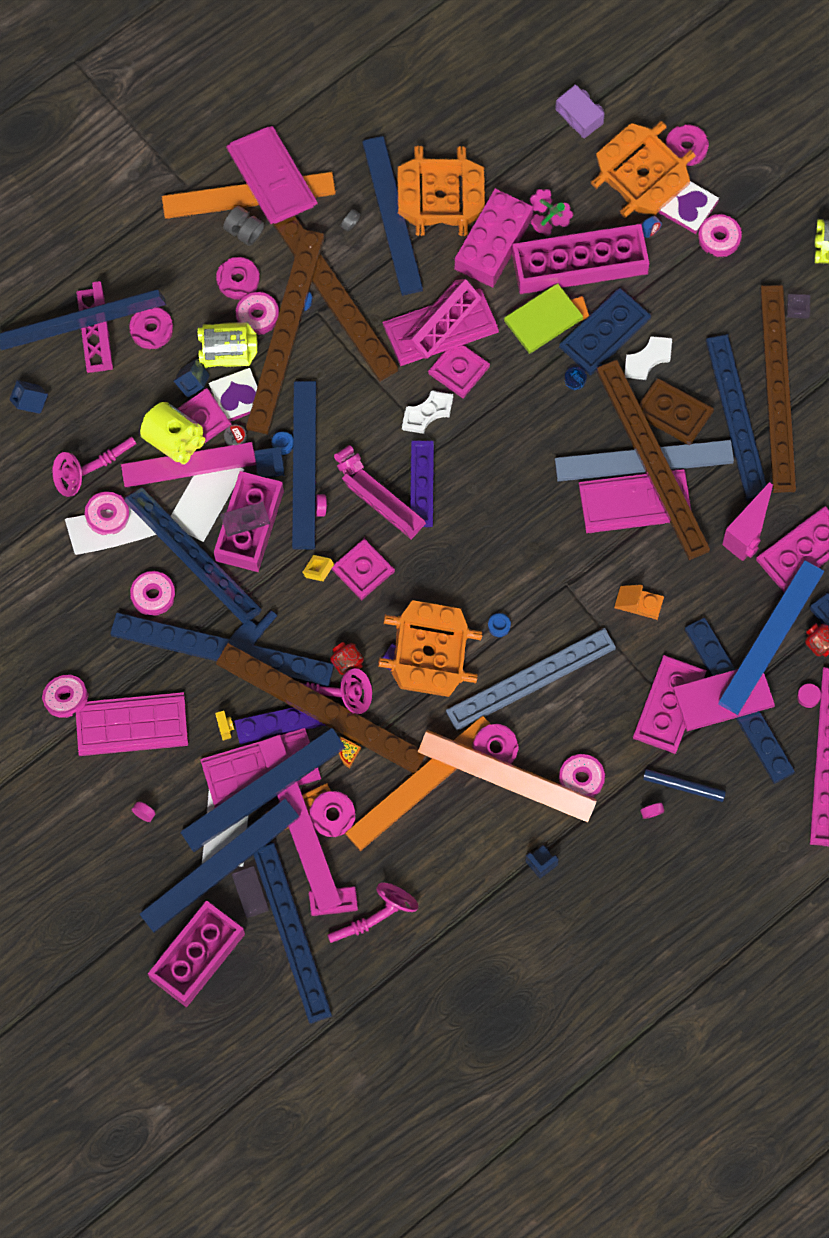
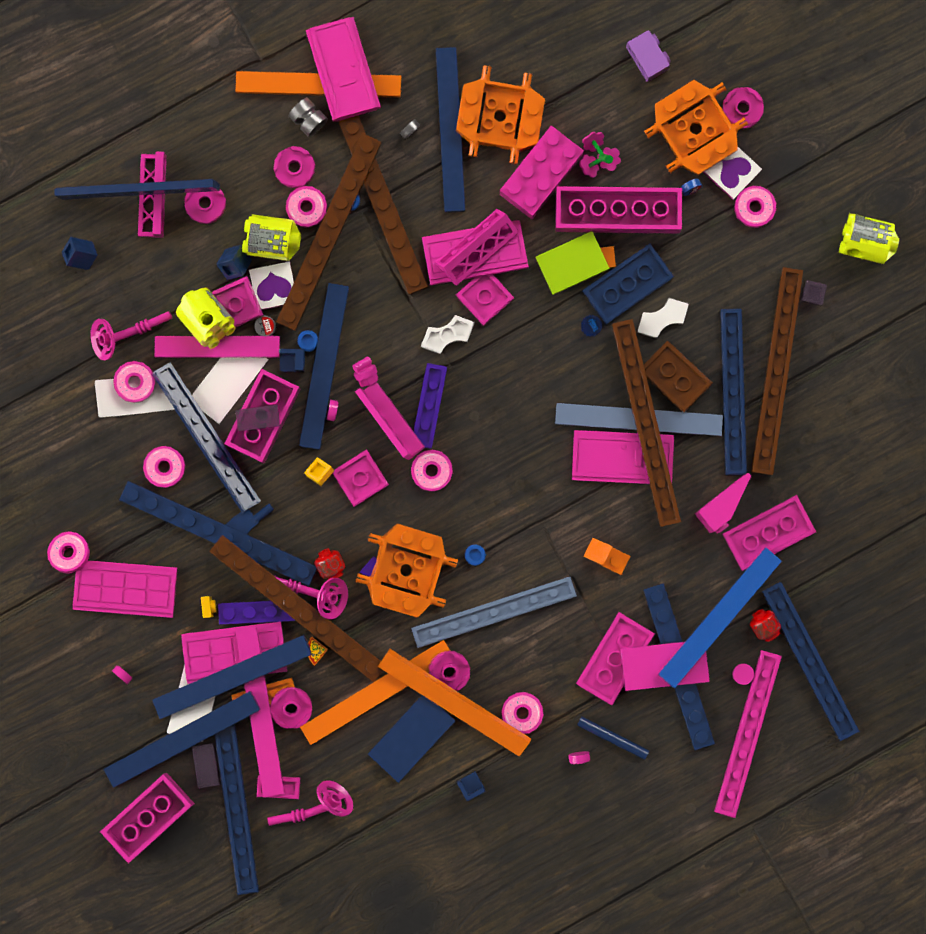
camera: 10 degrees right, 15 degrees up
none -> dark blue tile [368,695,456,783]
none -> tile [411,450,453,492]

